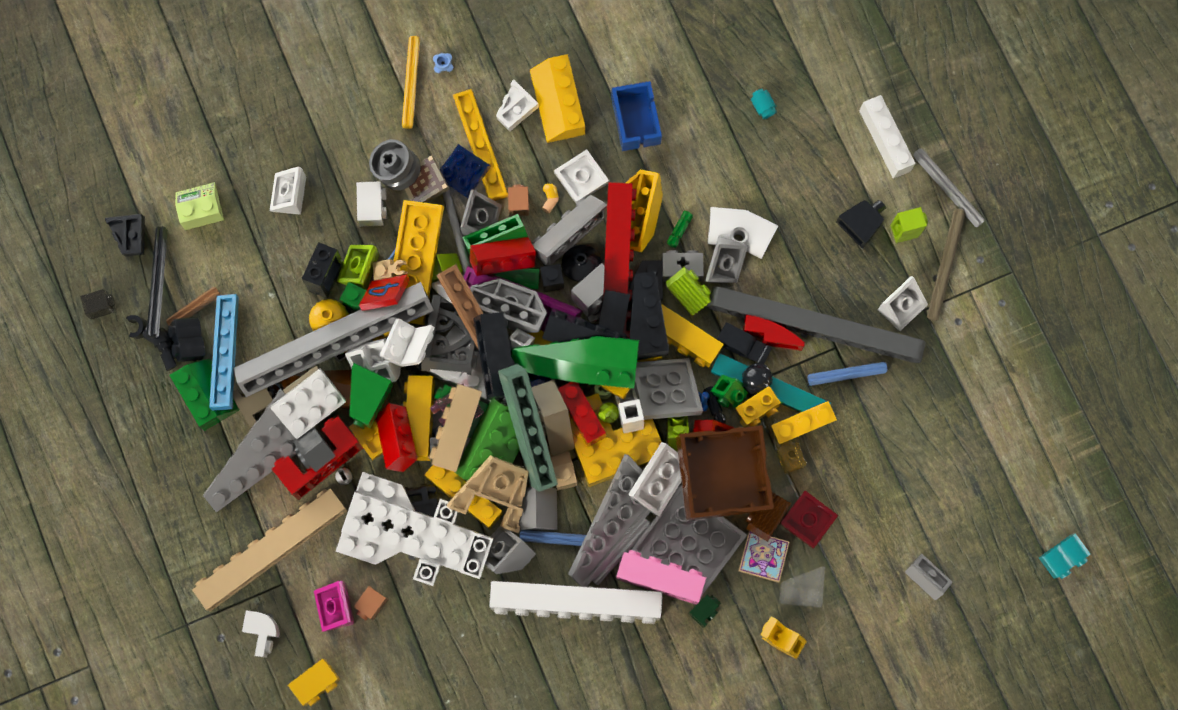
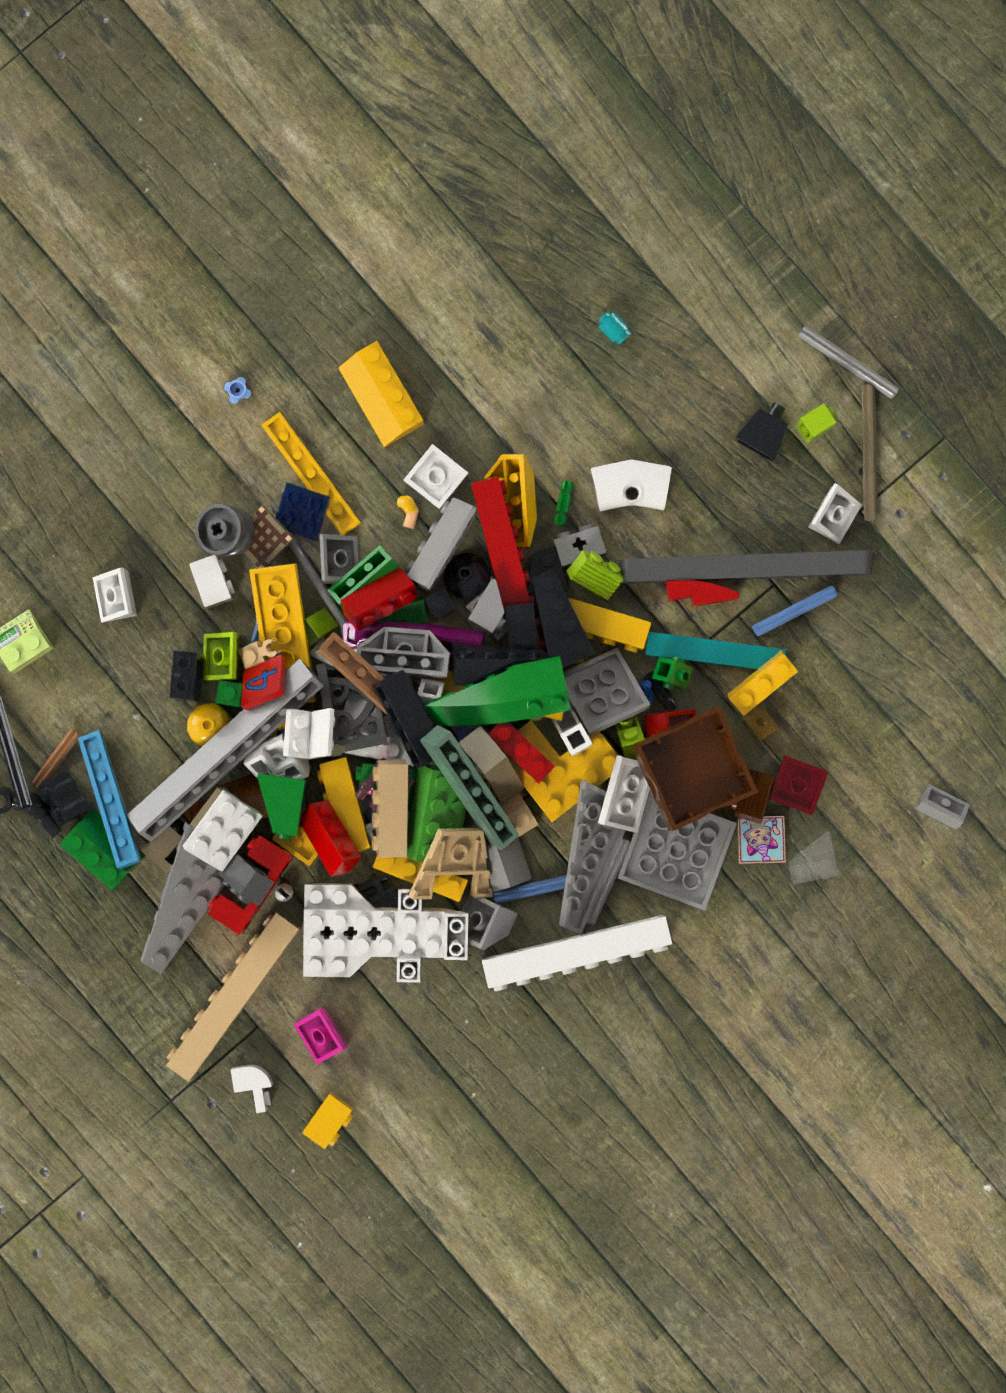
camera: 15 degrees left, 10 degrees up
nougat brick [354,586,388,621] -> none
yellow axle [402,36,420,129] -> none
white wing [496,80,539,131] -> none
nougat brick [508,184,529,216] -> none
lime plate [598,402,619,423] -> none
blue piece [611,81,662,151] -> none
bright pink brick [616,550,706,605] -> none
dark green brick [688,594,721,628] -> none
light grey slope [705,236,748,283] -> none
black piece [717,322,772,364] -> none
yellow bracket [736,387,781,427] -> none
black hair [742,363,773,395] -> none
yellow brick [761,617,807,659] -> none
white brick [859,95,916,179] -> none

